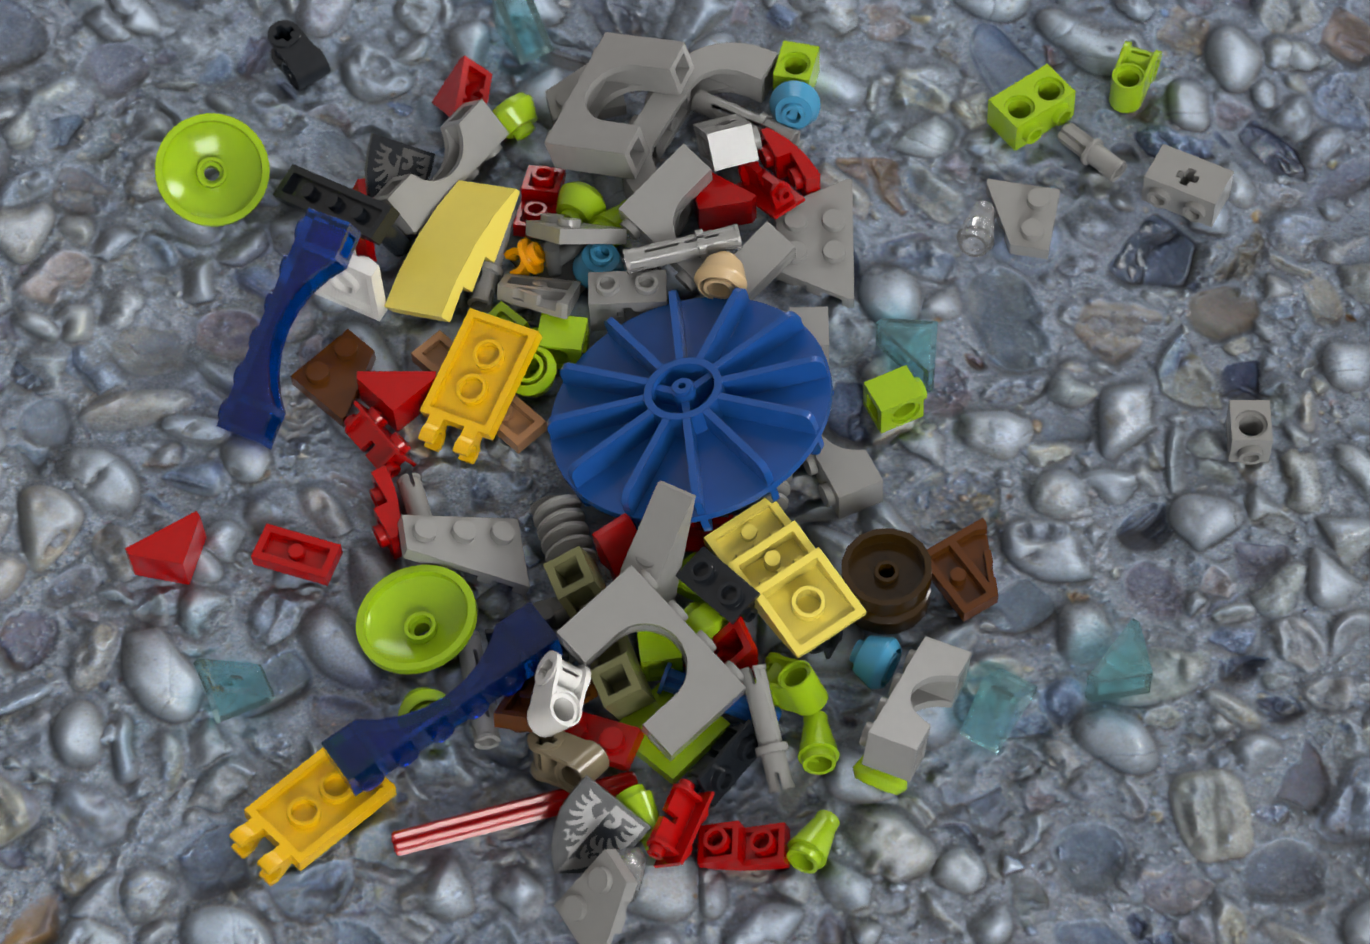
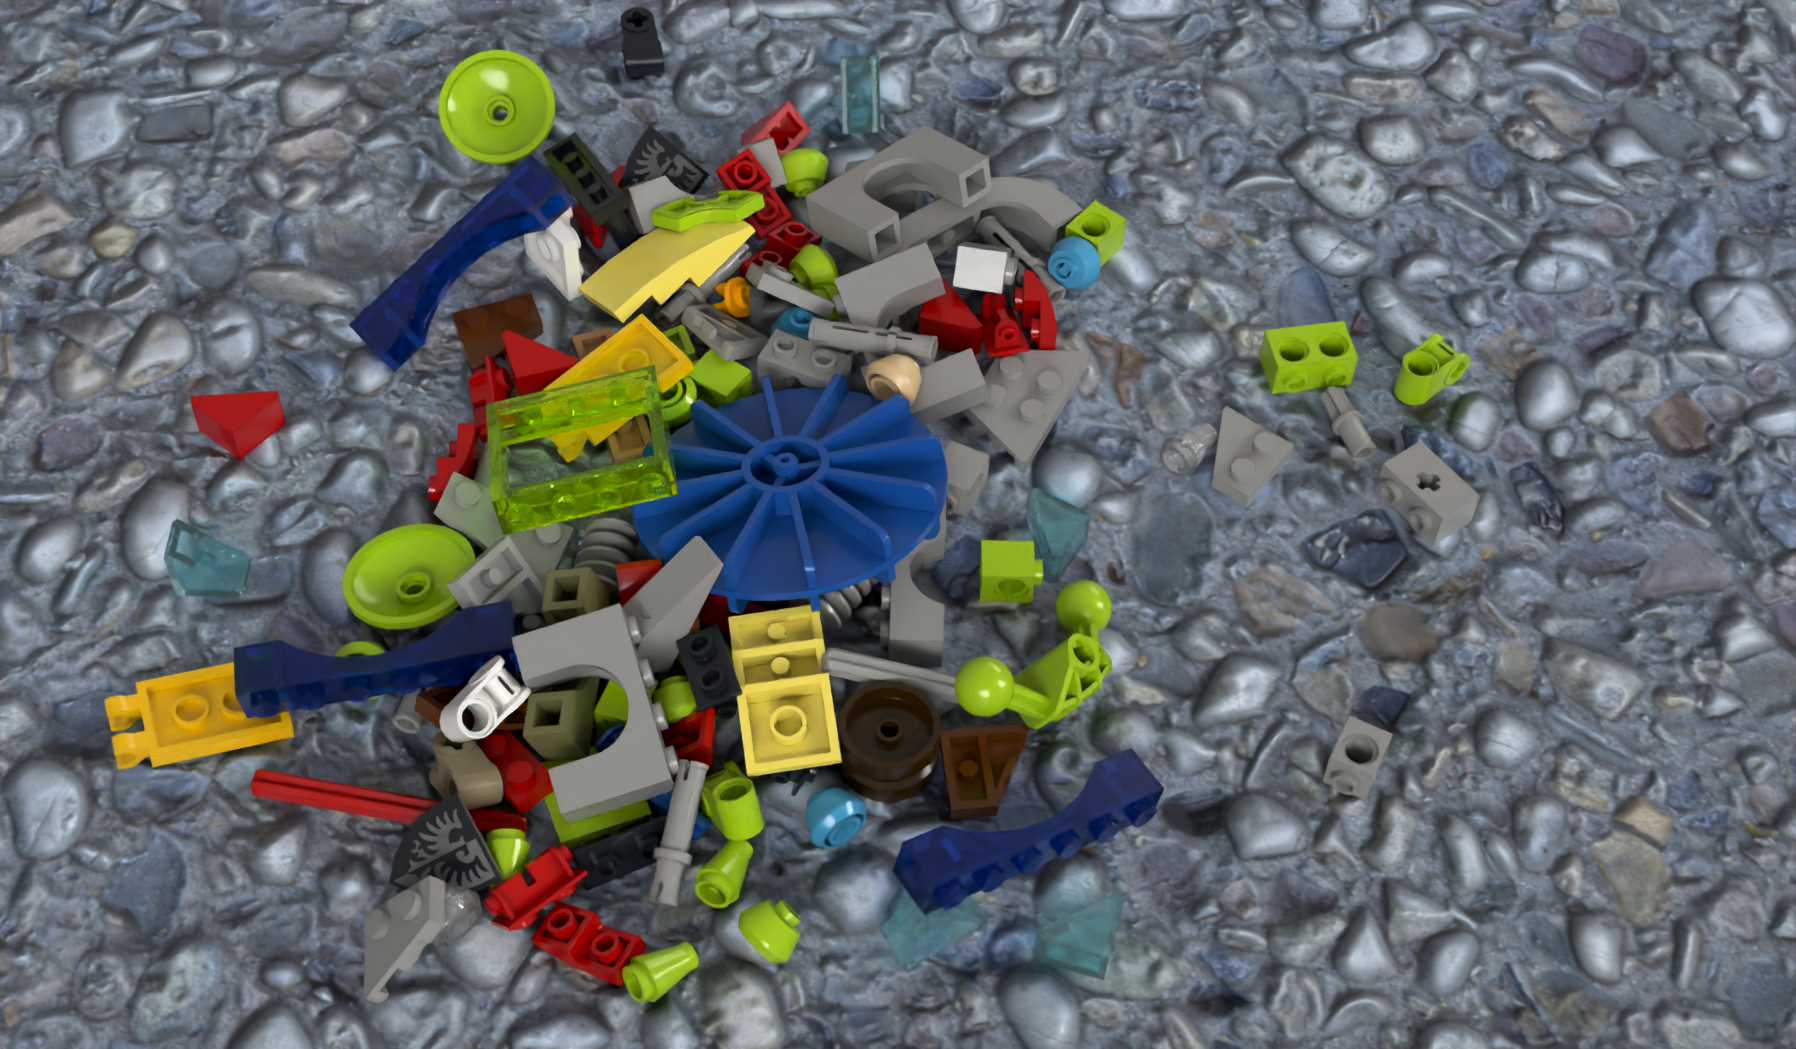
camera: 20 degrees right, 5 degrees down
red plate [251,523,343,586] -> none
light grey arch [860,636,972,782] -> none
none -> light grey wing [446,535,545,623]
none -> clear neon green window [486,365,679,535]
none -> lime tile [650,190,765,232]
none -> red slope [716,148,793,242]
none -> light grey axle [821,647,959,704]
none -> clear blue arch [892,748,1164,915]
none -> lime piece [954,580,1113,729]

